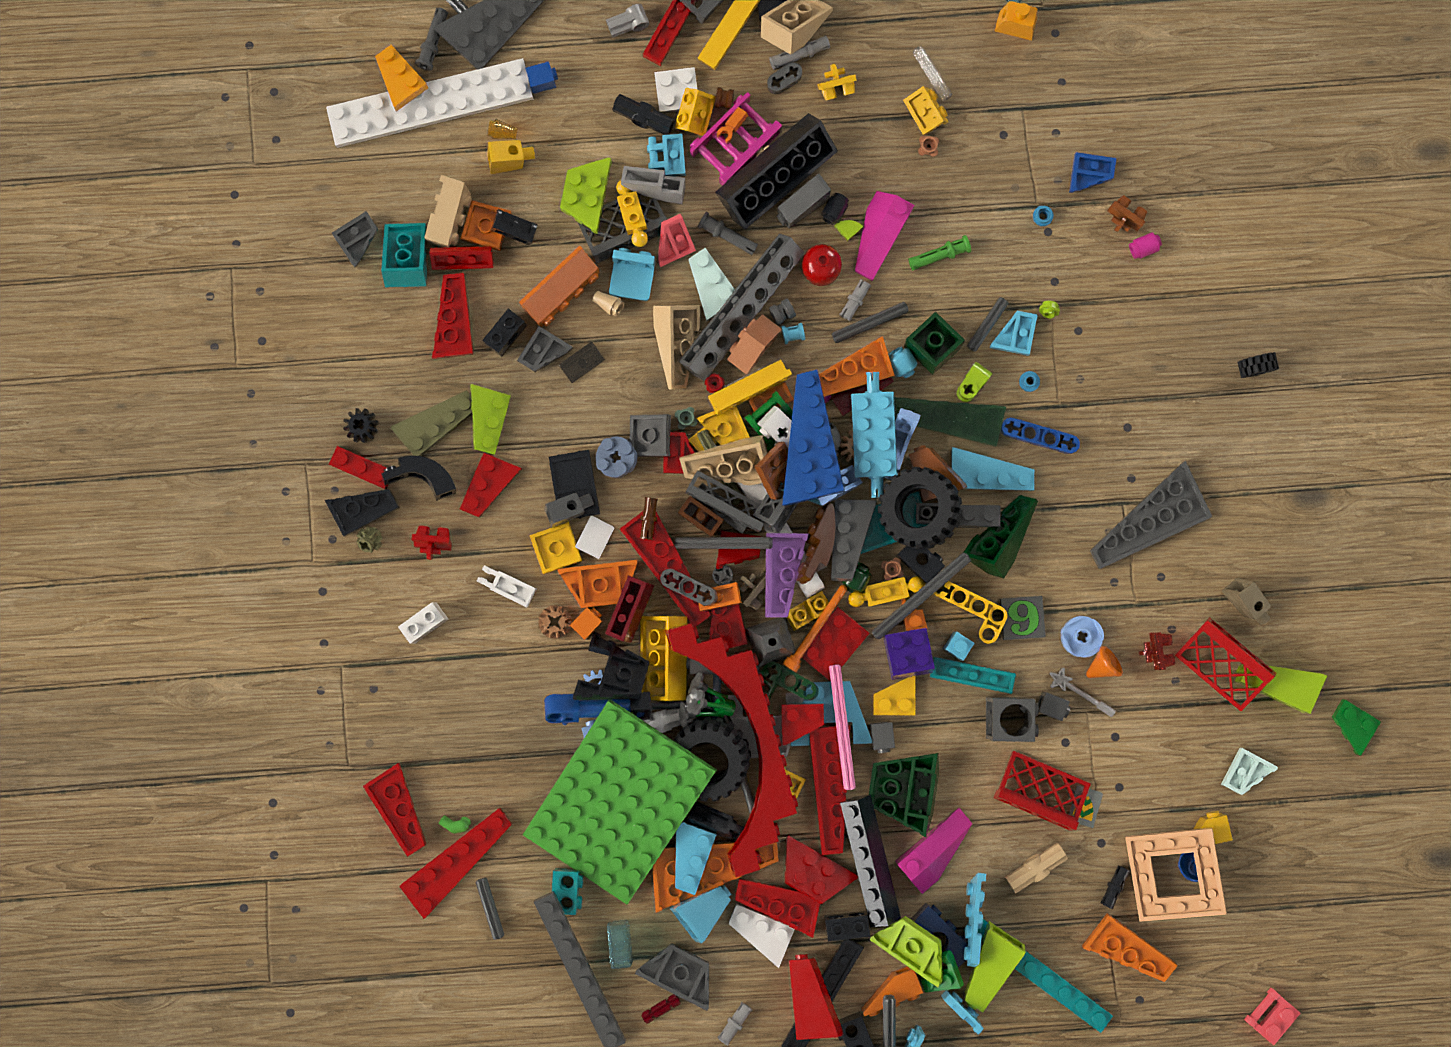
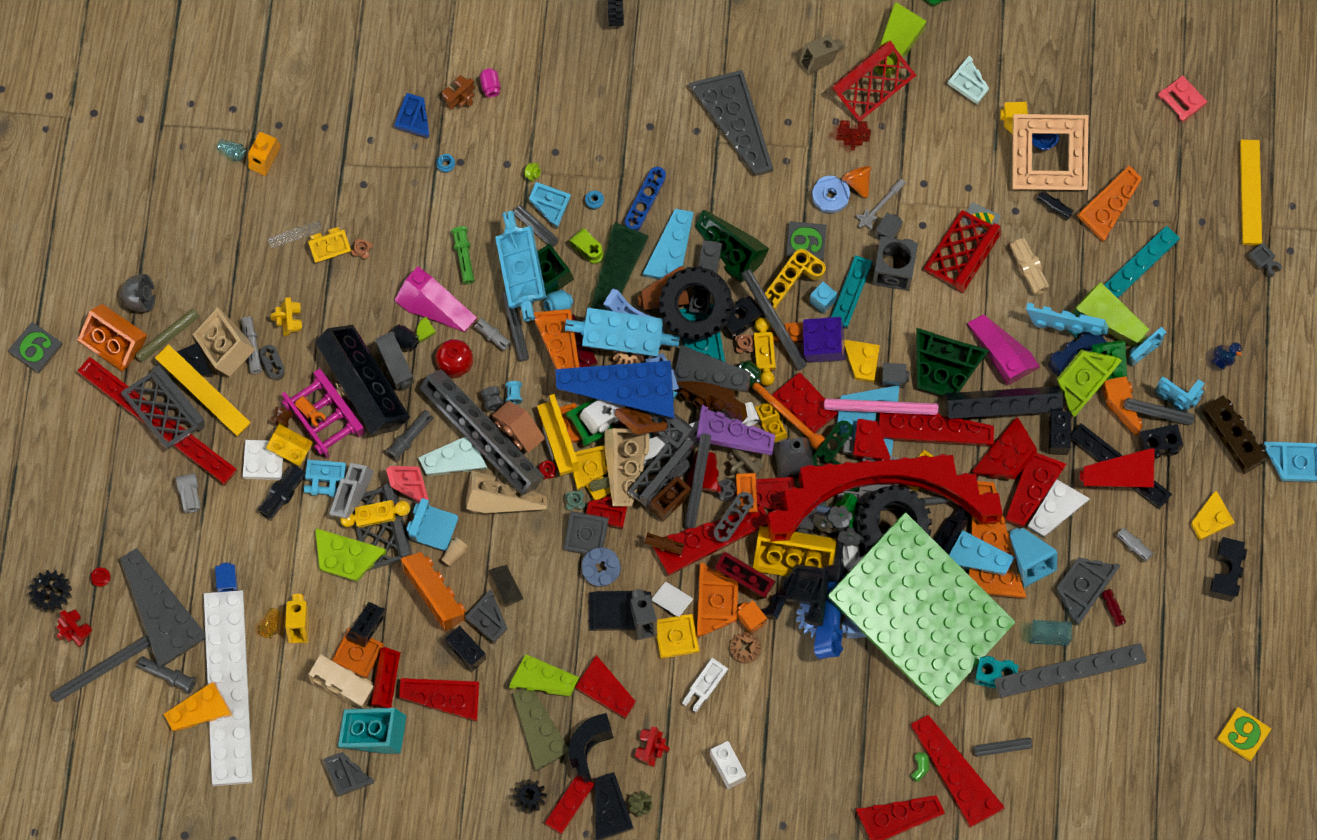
camera: 85 degrees left, 15 degrees down
none -> medium azure plate [495,211,546,321]

